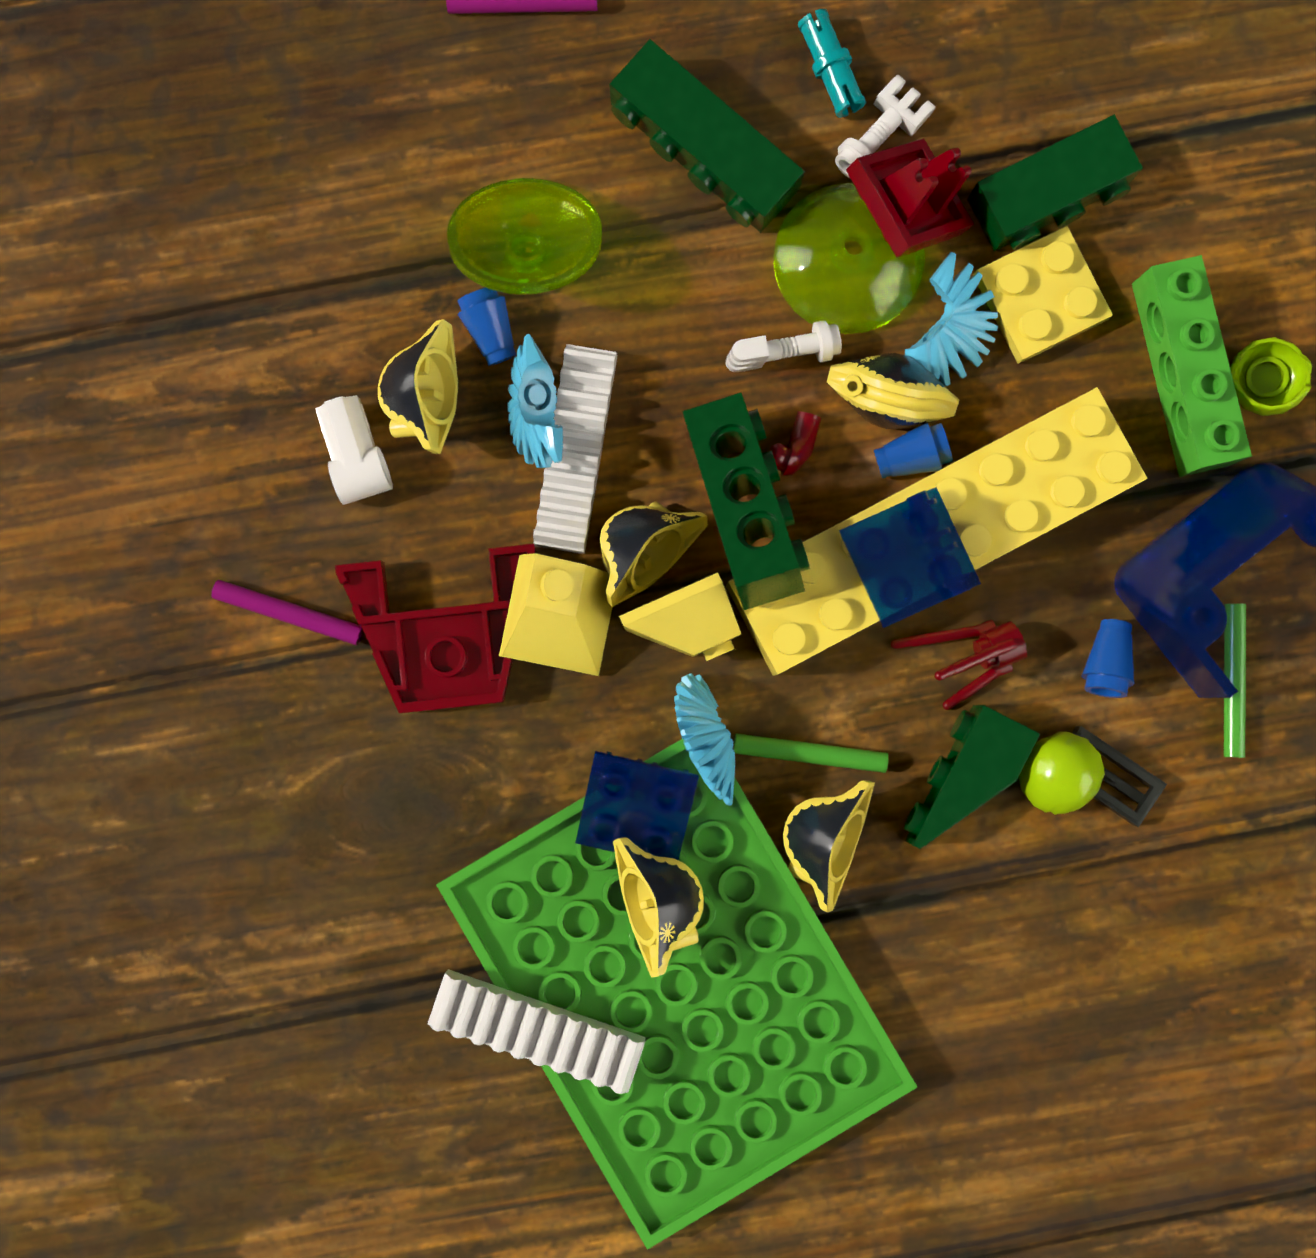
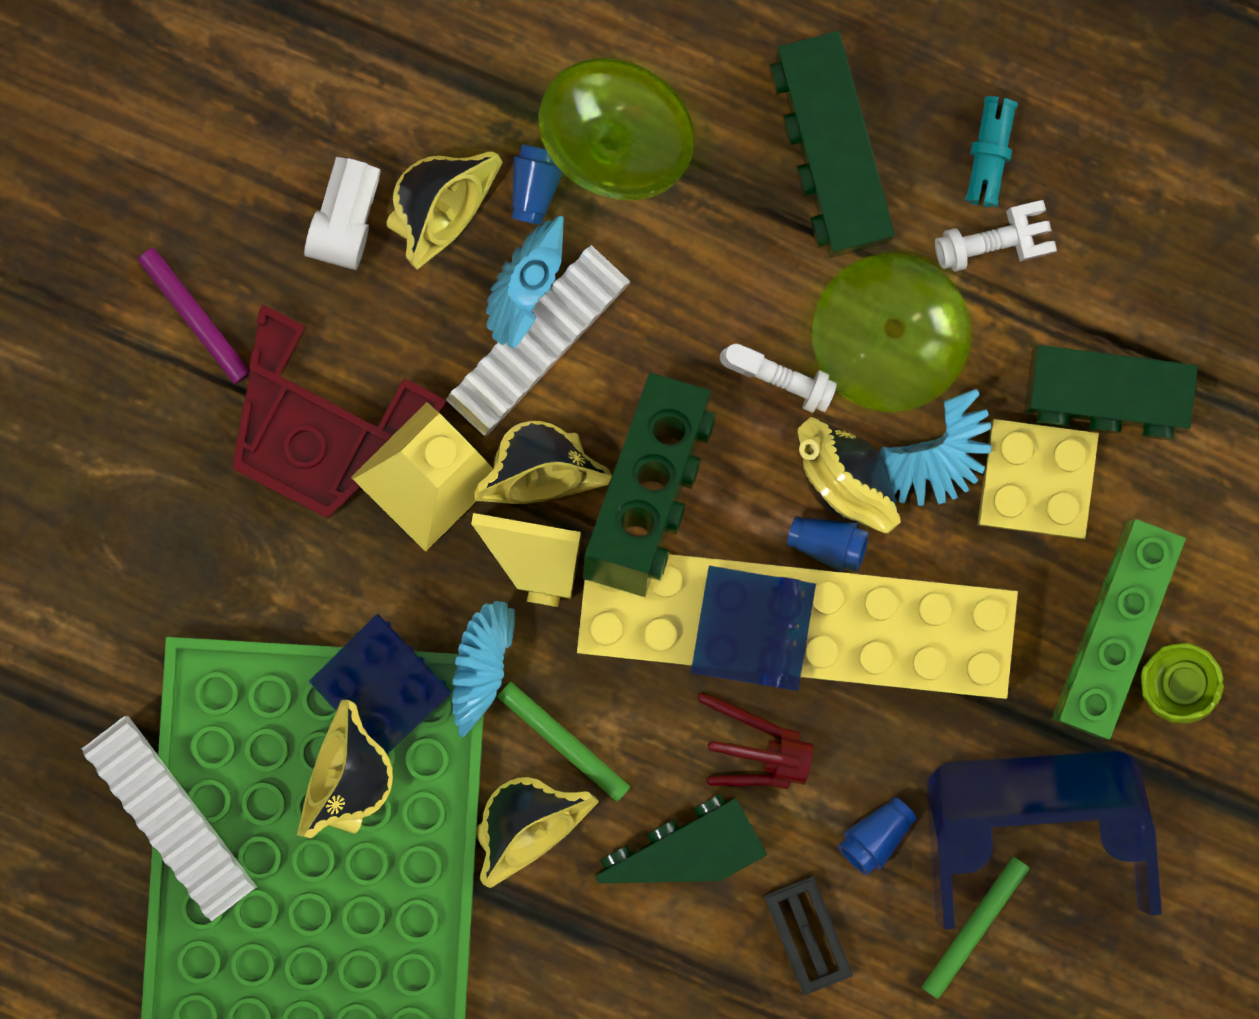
camera: 30 degrees right, 0 degrees up
dark red arm [769,411,822,476] -> none
dark red plate [846,138,974,258] -> none
lime hair [1019,731,1105,815] -> none

